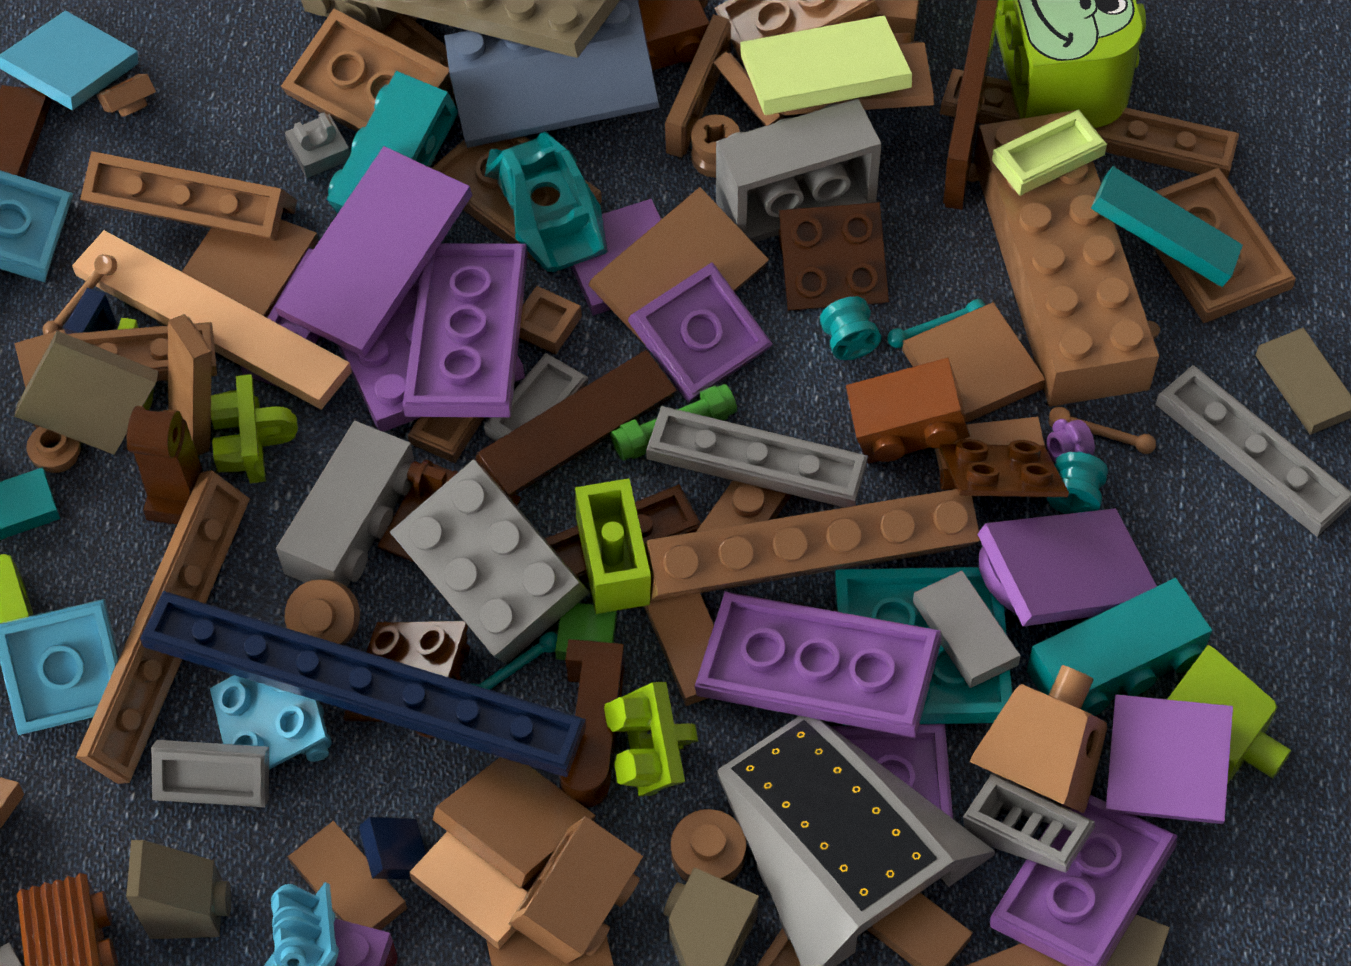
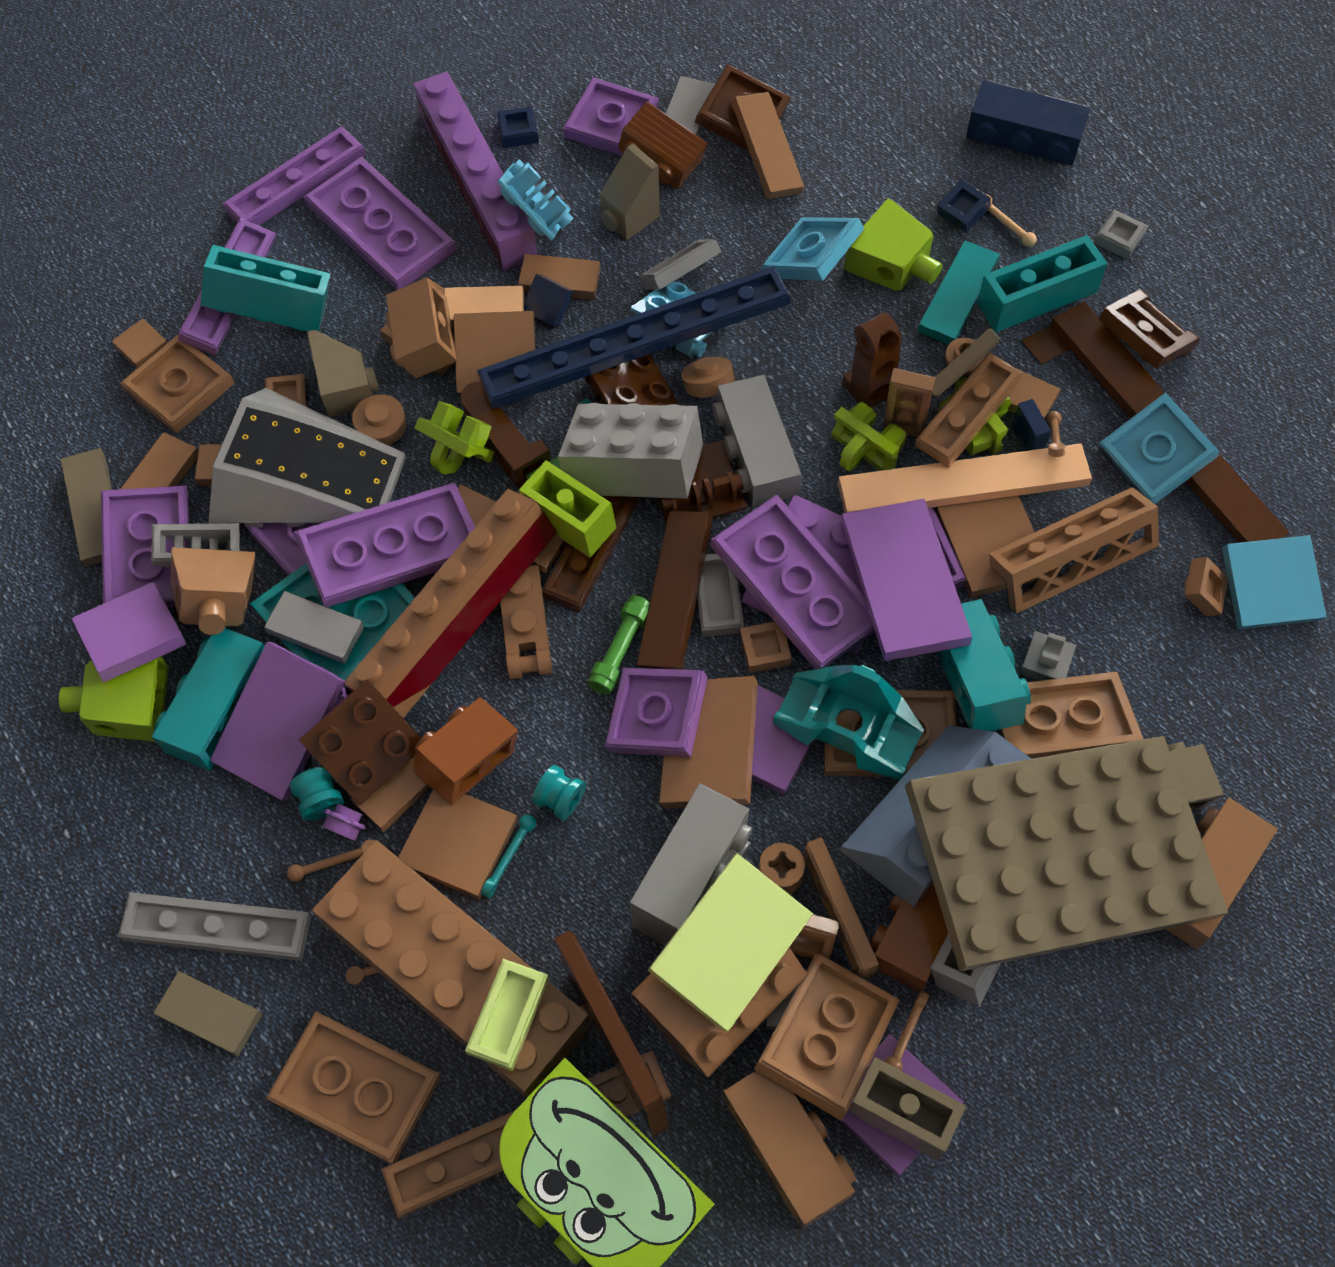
camera: 140 degrees right, 5 degrees up
medium nougat tile [75,470,250,784] -> none
light grey tile [646,406,868,508] -> none
reddish brown hinge [778,202,889,311] -> none
teal tile [1091,166,1243,287] -> none

